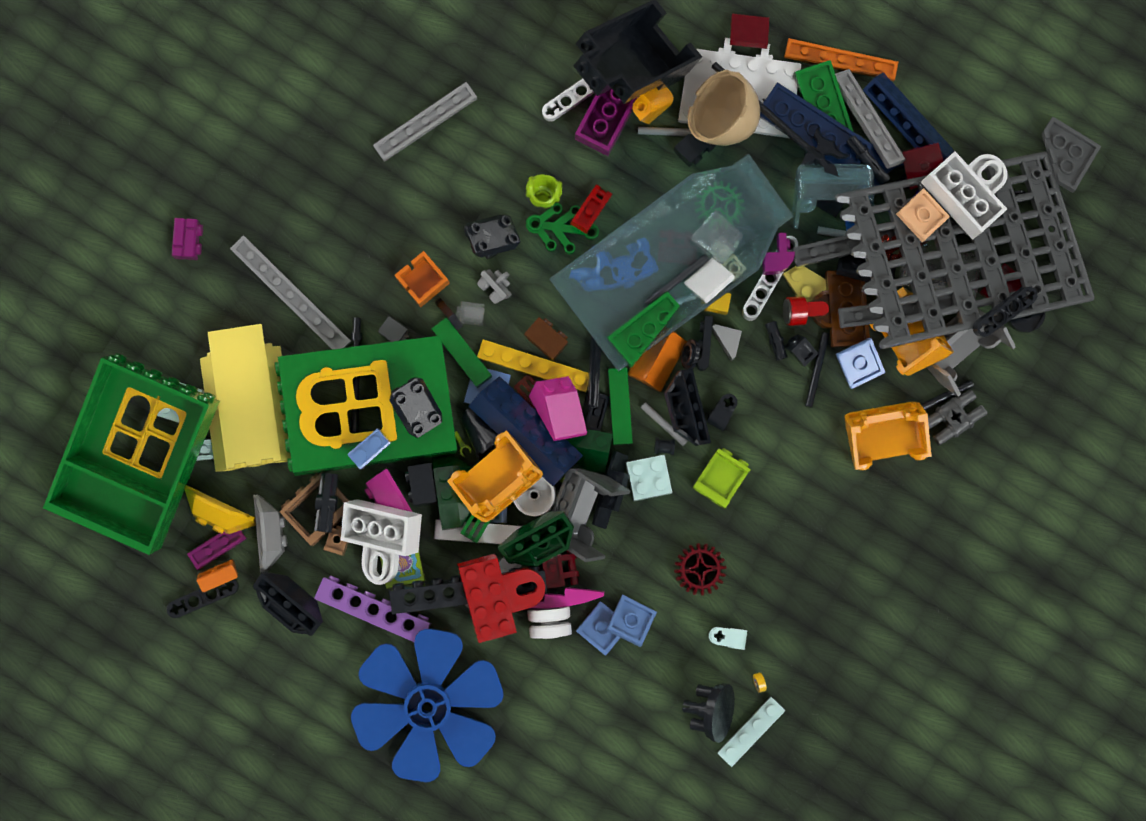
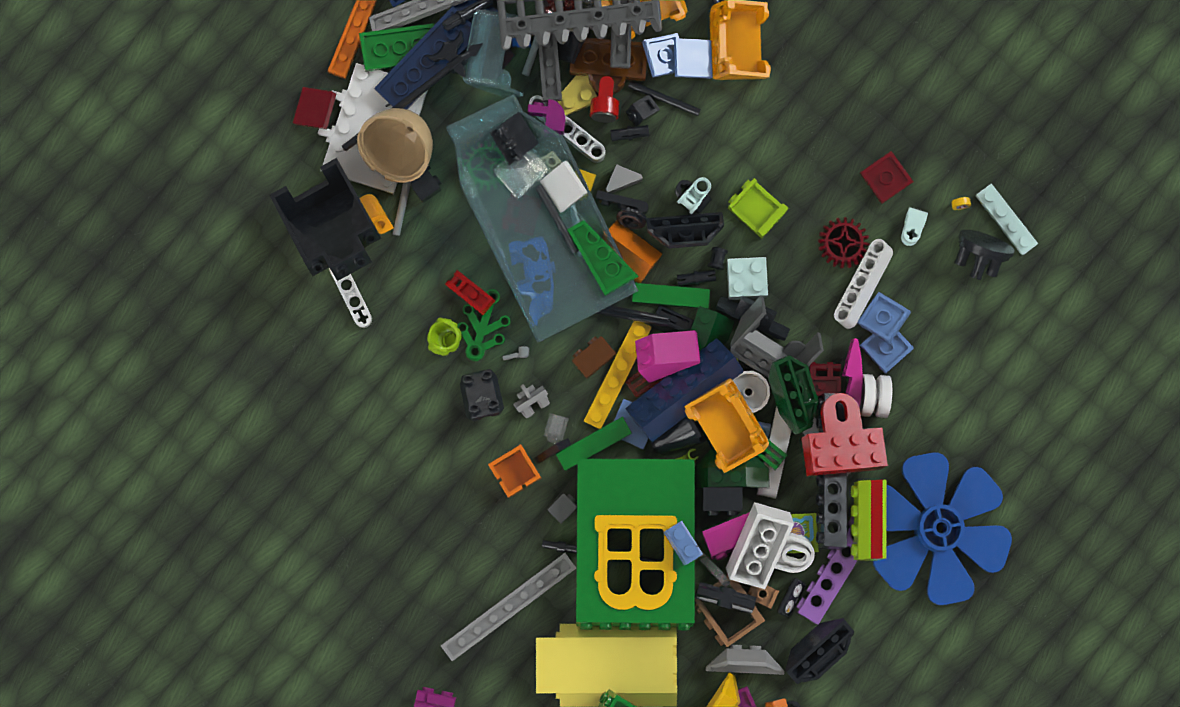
camera: 80 degrees left, 0 degrees up
light grey plate [373,82,477,162] -> none
shield [389,377,442,438] -> none
magenta brick [575,89,640,156] -> none
light grey bar [641,402,688,446] -> none
none -> black hinge [489,111,539,165]
none -> light grey hand [503,346,529,361]
none -> tile [674,38,713,79]
none -> light aqua piece [677,177,711,214]
none -> black pin [677,269,716,287]
none -> clear tile [699,553,731,587]
none -> black slope [777,578,806,618]
none -> white beam [834,239,893,329]
none -> lime slope [851,480,887,561]
none -> dark red plate [860,151,914,204]

